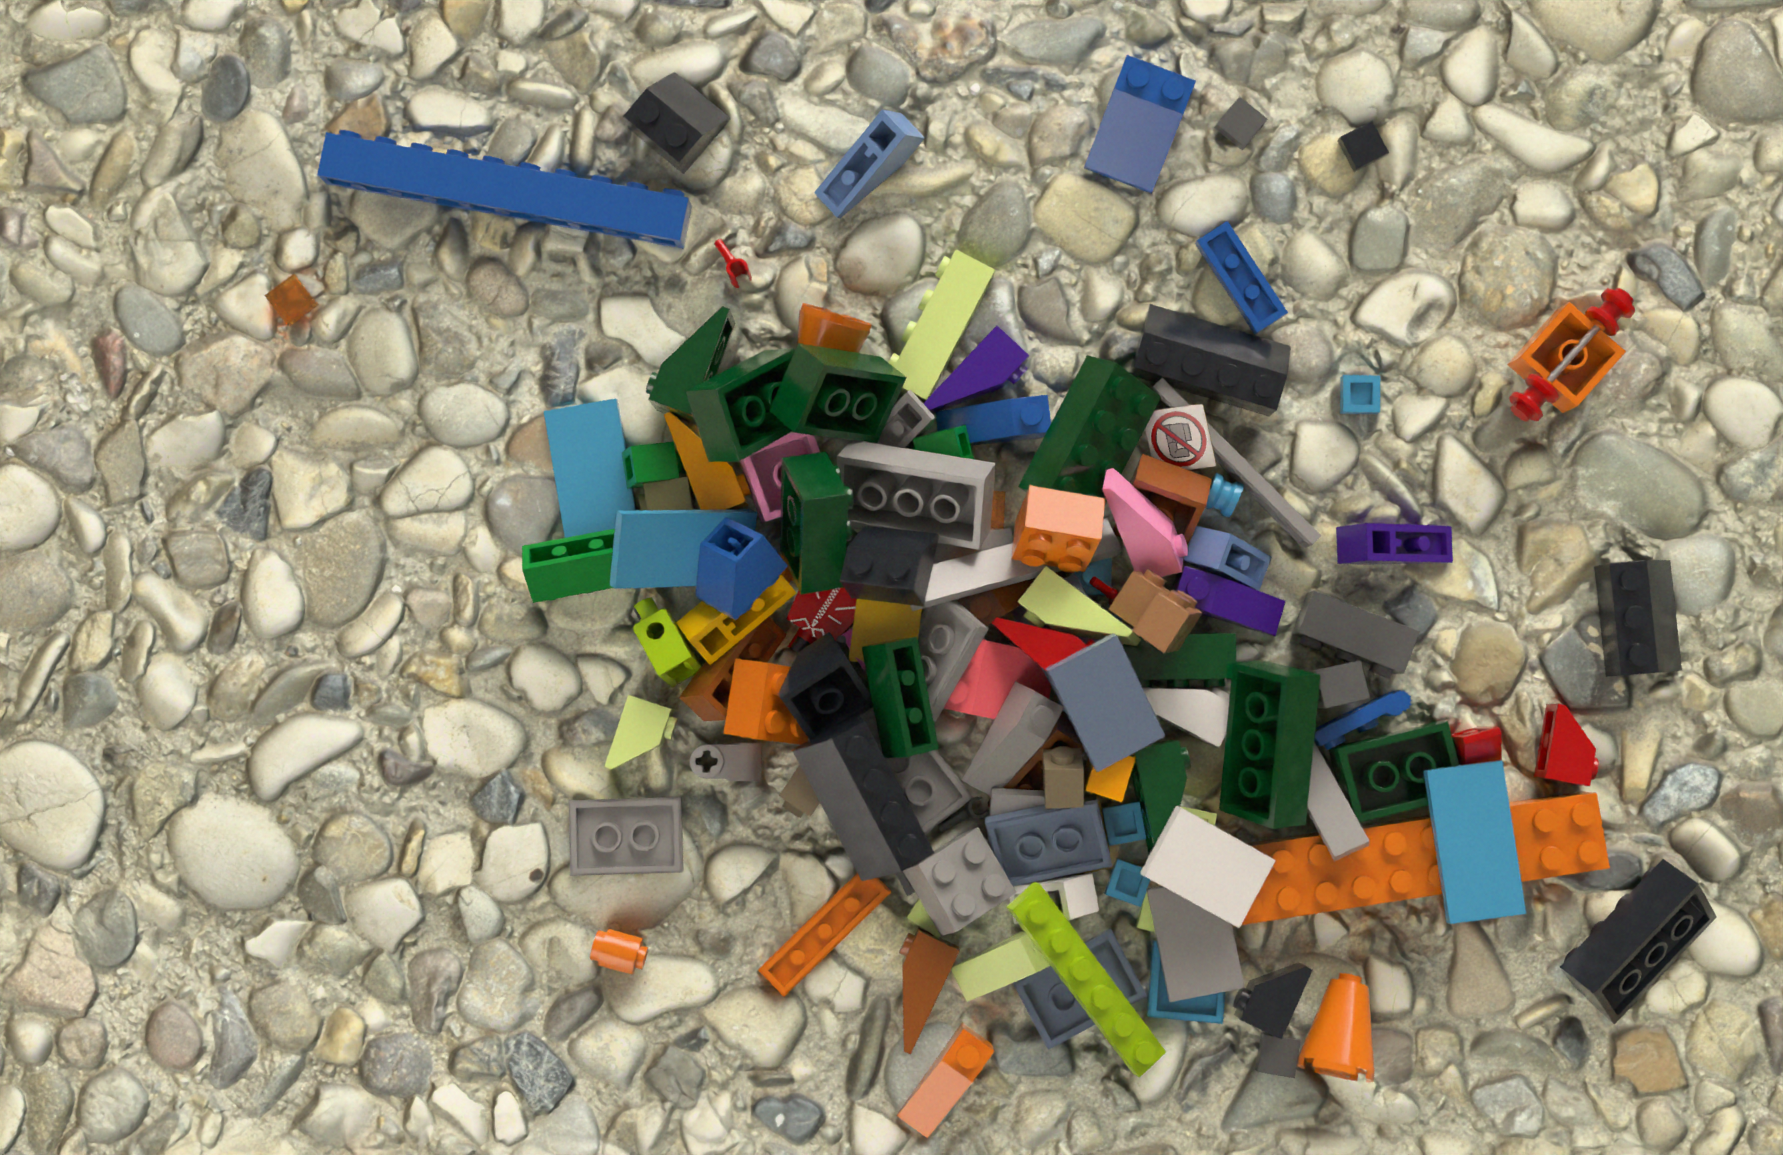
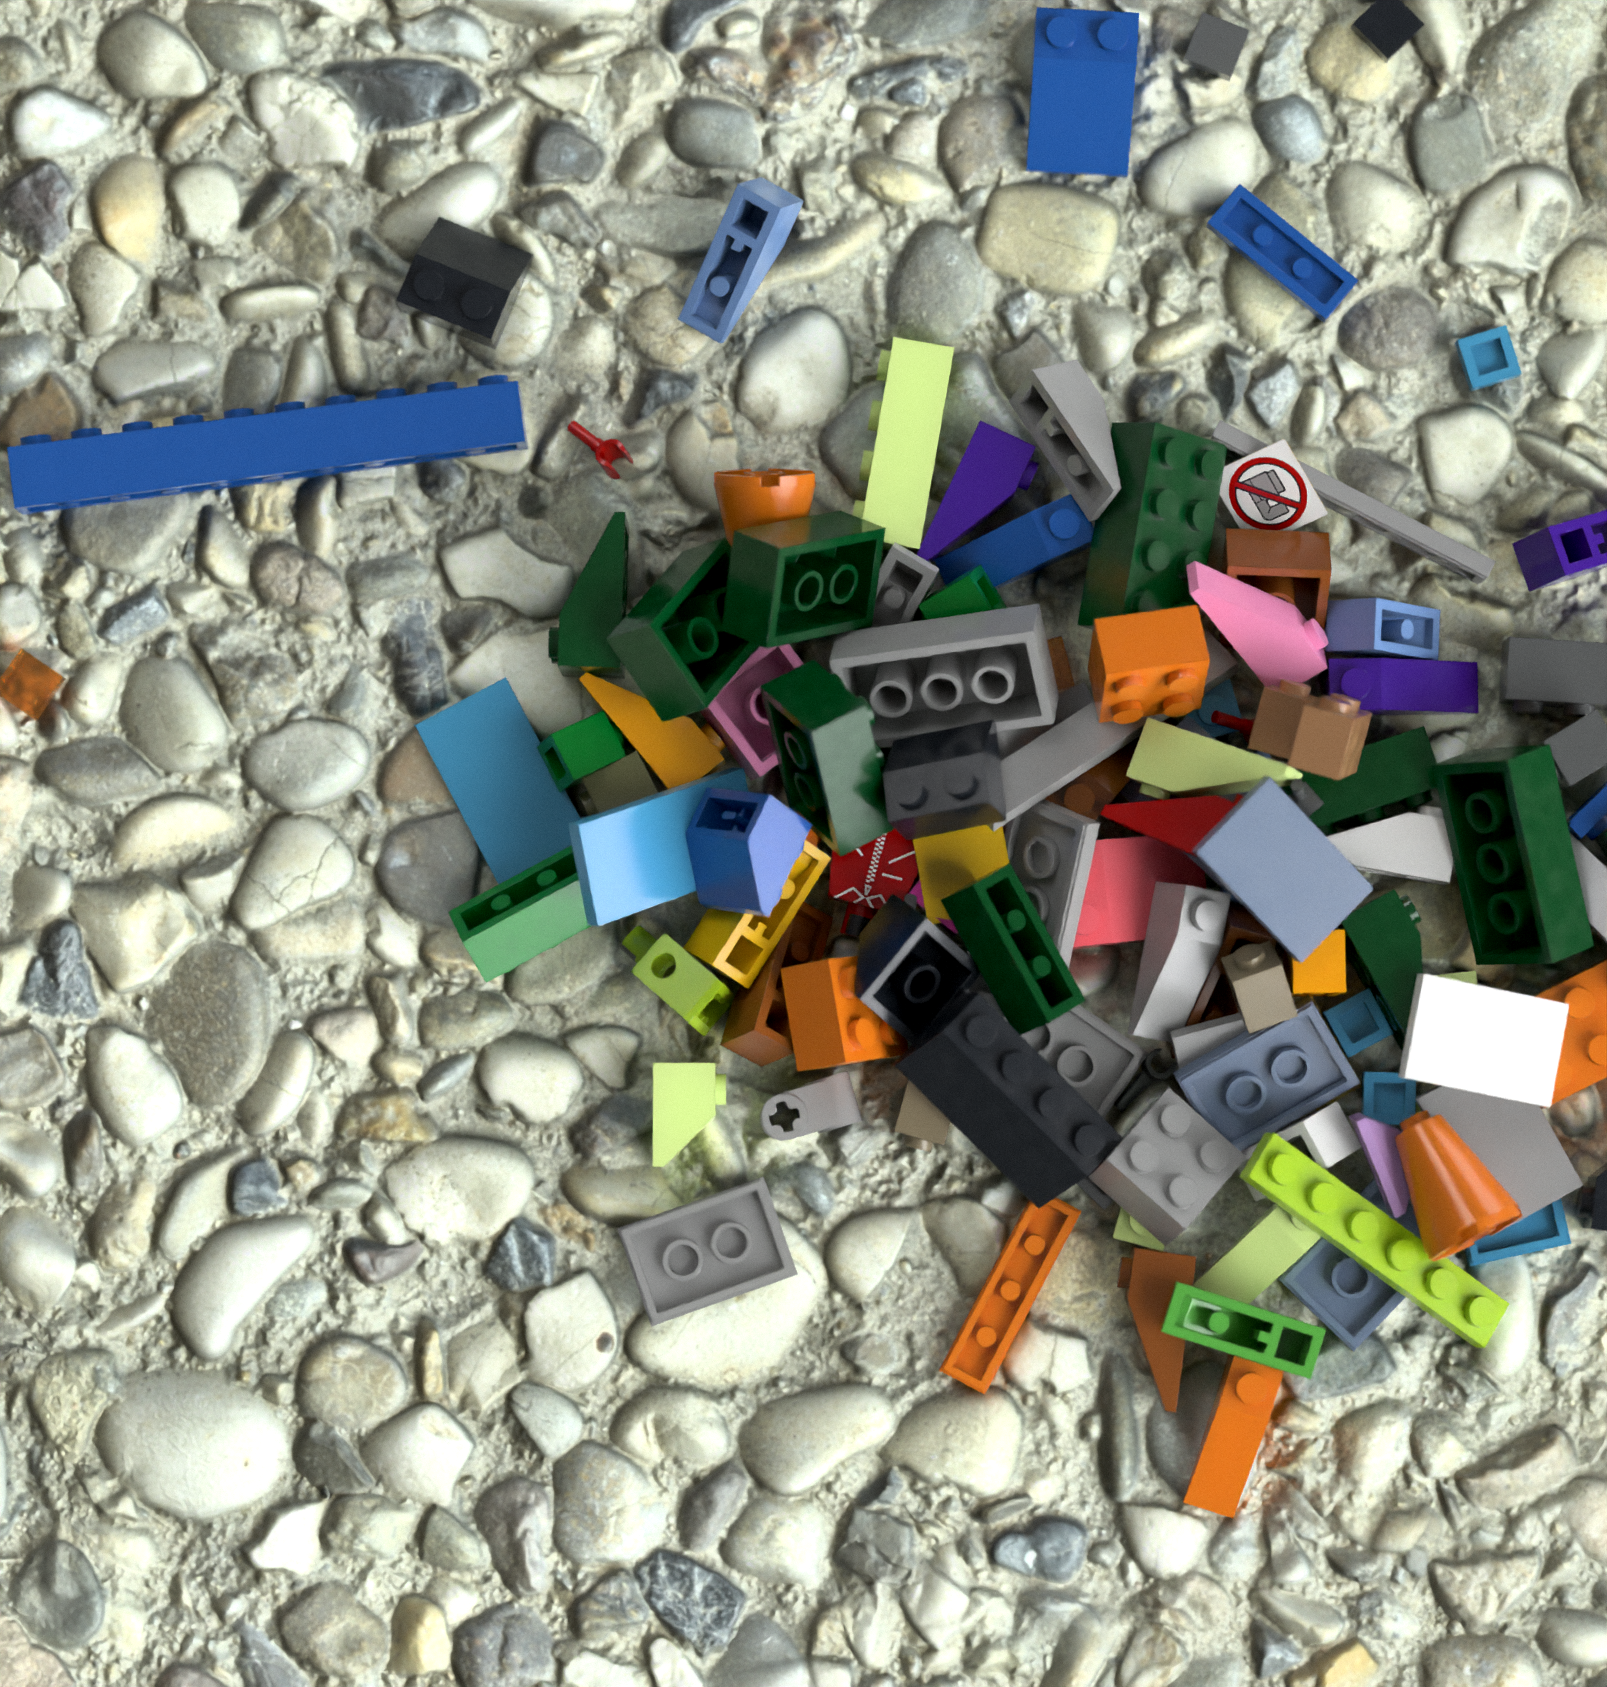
camera: 15 degrees left, 0 degrees up
orange brick [590,929,648,975] -> none
black slope [1129,304,1291,417] -> none
dark azure wheel [1205,473,1244,518] -> none
none -> light grey slope [1009,359,1121,522]
none -> bright green slope [1160,1281,1326,1379]
none -> dark grey hand [1288,779,1324,817]
none -> lavender slope [1349,1112,1410,1218]
none -> orange cone [1395,1110,1523,1262]

